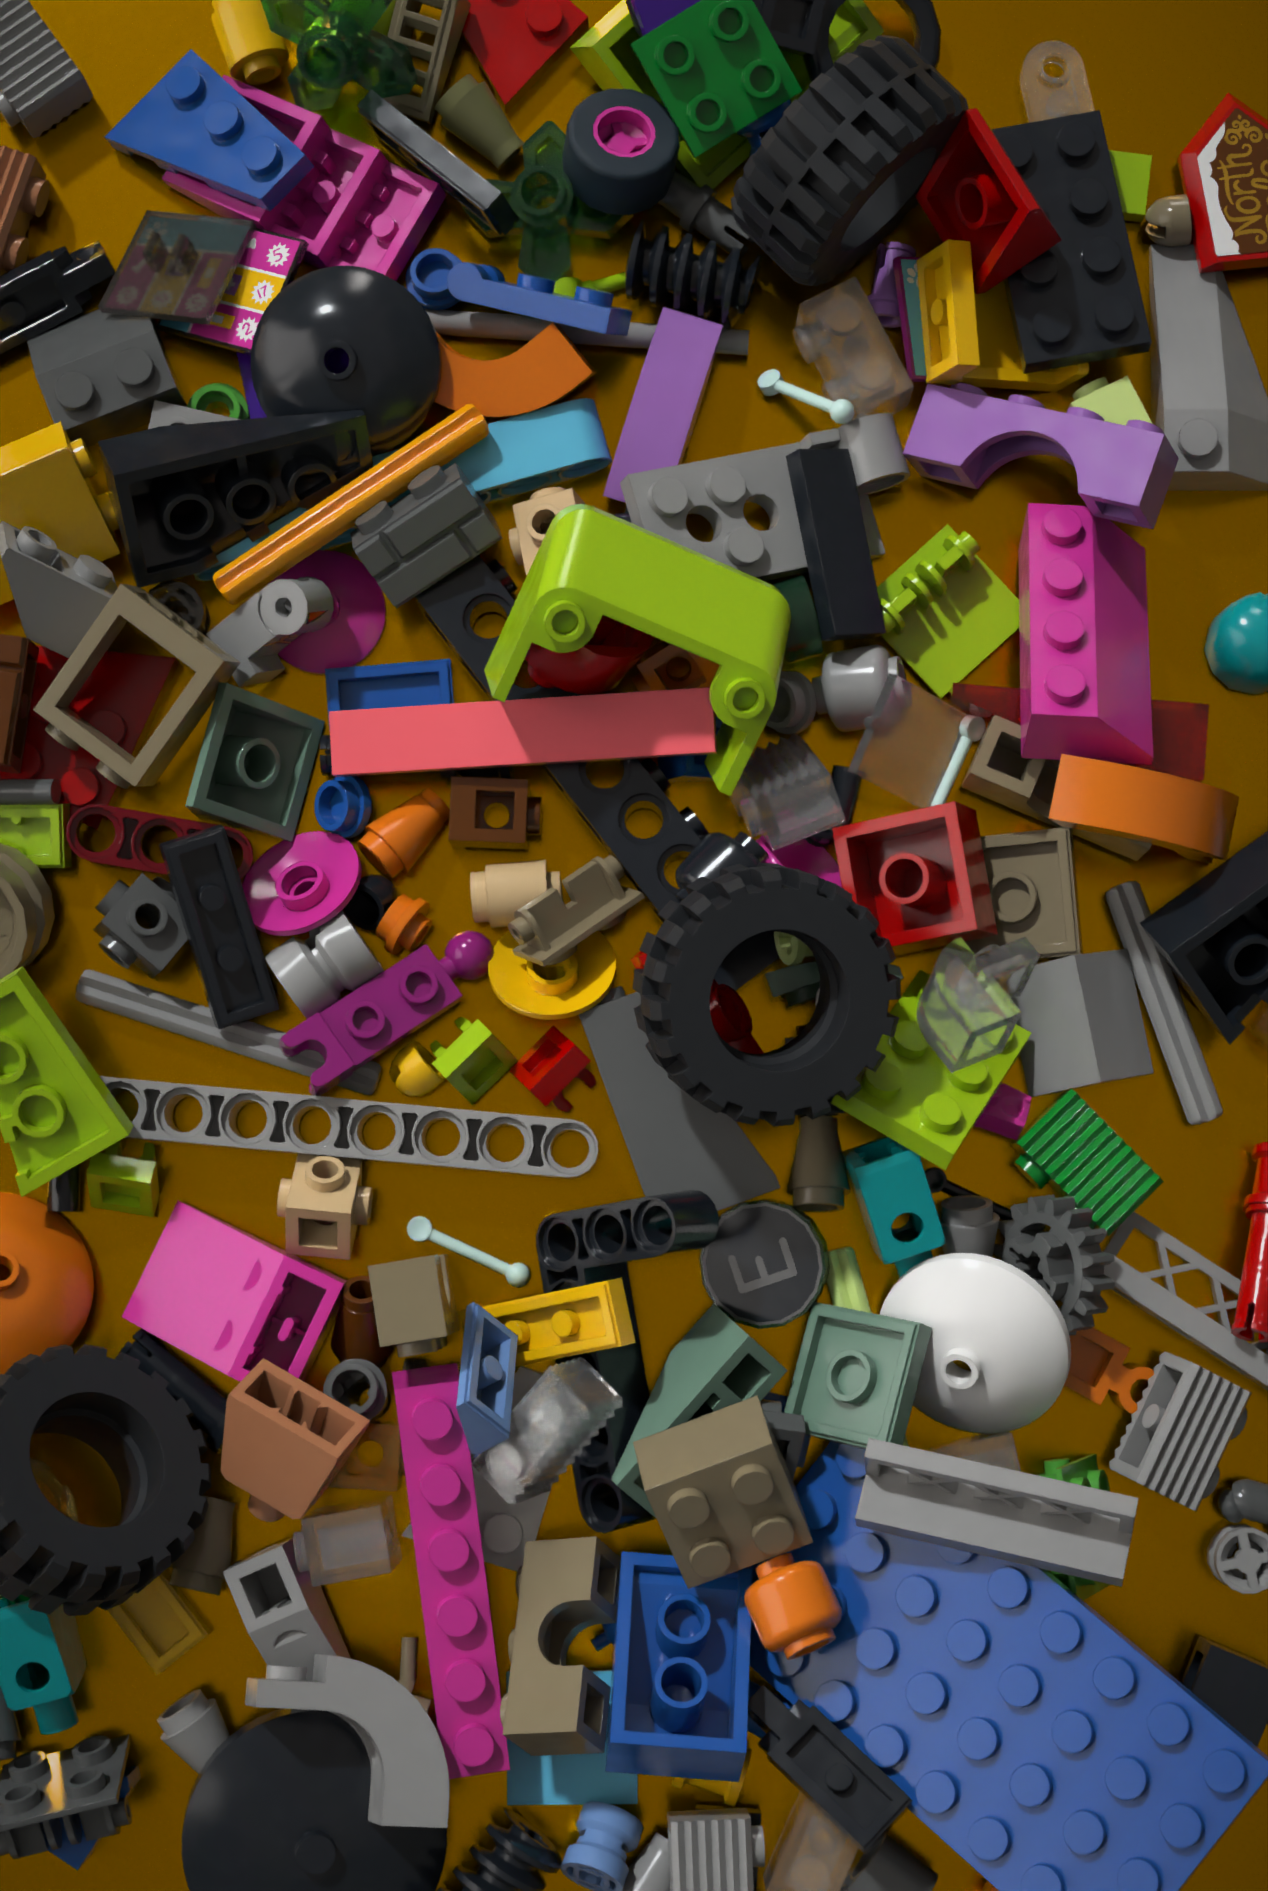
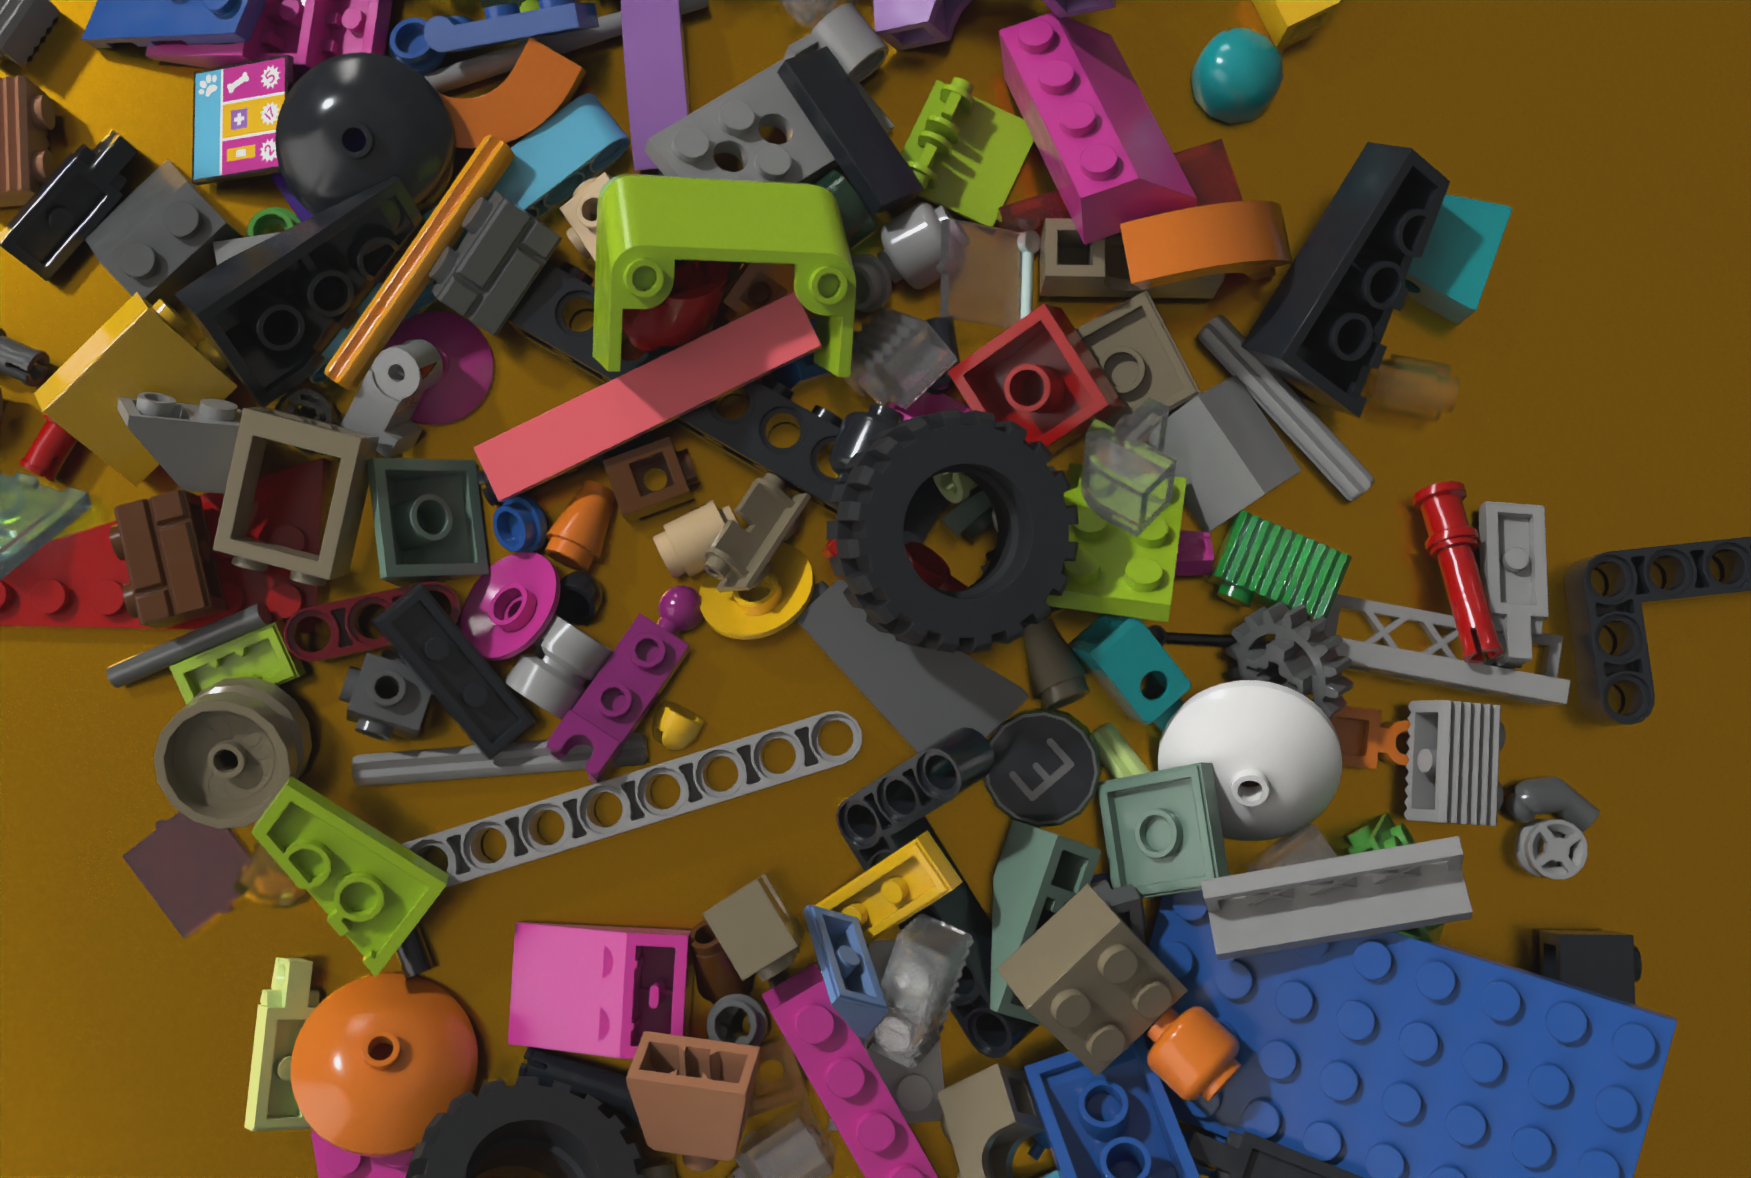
camera: 25 degrees left, 0 degrees up
lime tile [86,1140,160,1217] -> none
clear smoke piece [98,210,256,325] -> none
tan brick [277,1153,373,1260] -> none
blue tile [325,659,455,731] -> none
orange plate [375,894,432,955] -> none
light aqua hinge [407,1216,531,1288] -> none
lime tile [430,1017,518,1105] -> none
red tile [509,1025,596,1112] -> none
light aqua hinge [757,369,855,424] -> none
light grey cone [938,1195,1000,1257] -> none

